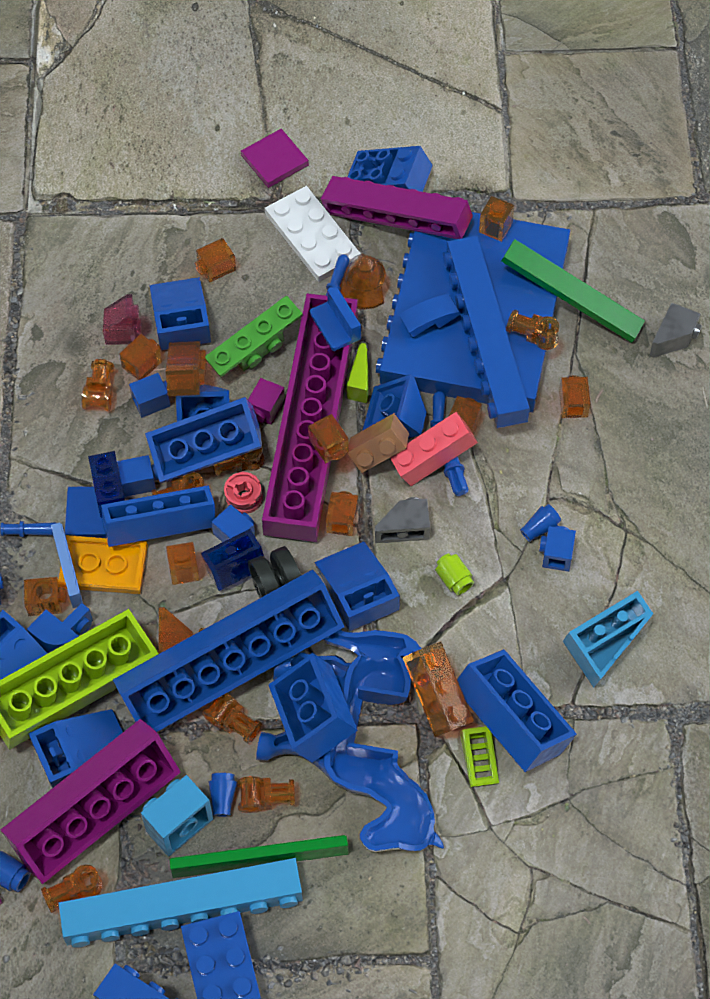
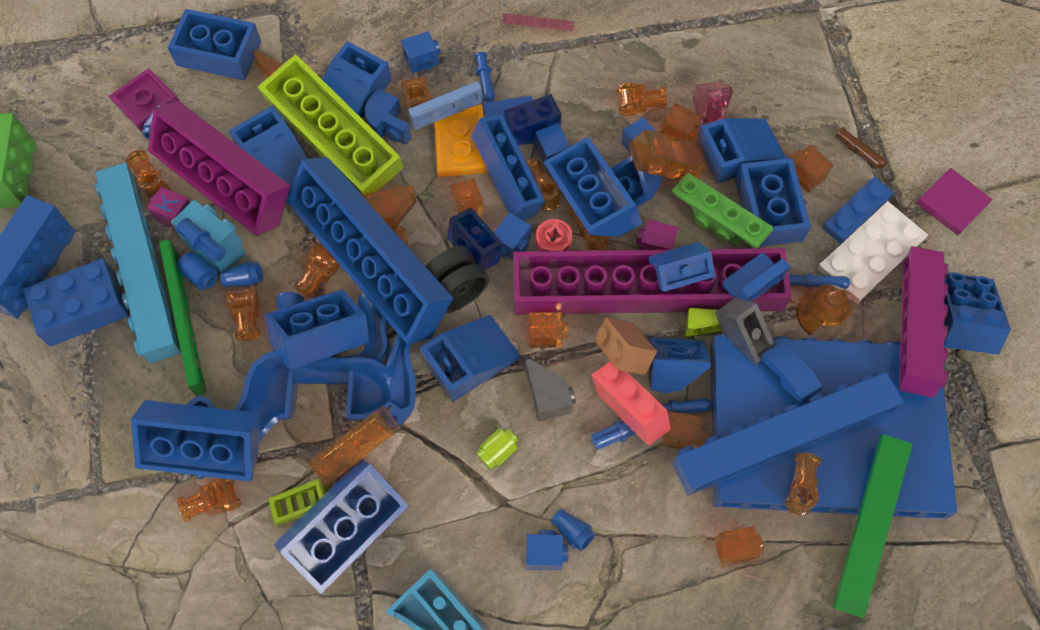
camera: 80 degrees right, 5 degrees up
clear orange brick [308,414,349,464] -> none
clear orange brick [479,196,514,242] -> none
none -> blue slope [131,400,261,482]
none -> magenta brick [147,187,190,229]
none -> blue axle [176,218,226,261]
none -> clear orange connector [177,478,242,523]
none -> blue brick [178,252,218,290]
none -> blue panel [649,242,715,292]
none -> flat silver slope [715,298,775,365]
none -> blue brick [735,158,811,248]
none -> blue plate [822,177,894,244]
none -> reddish brown piece [836,127,886,169]

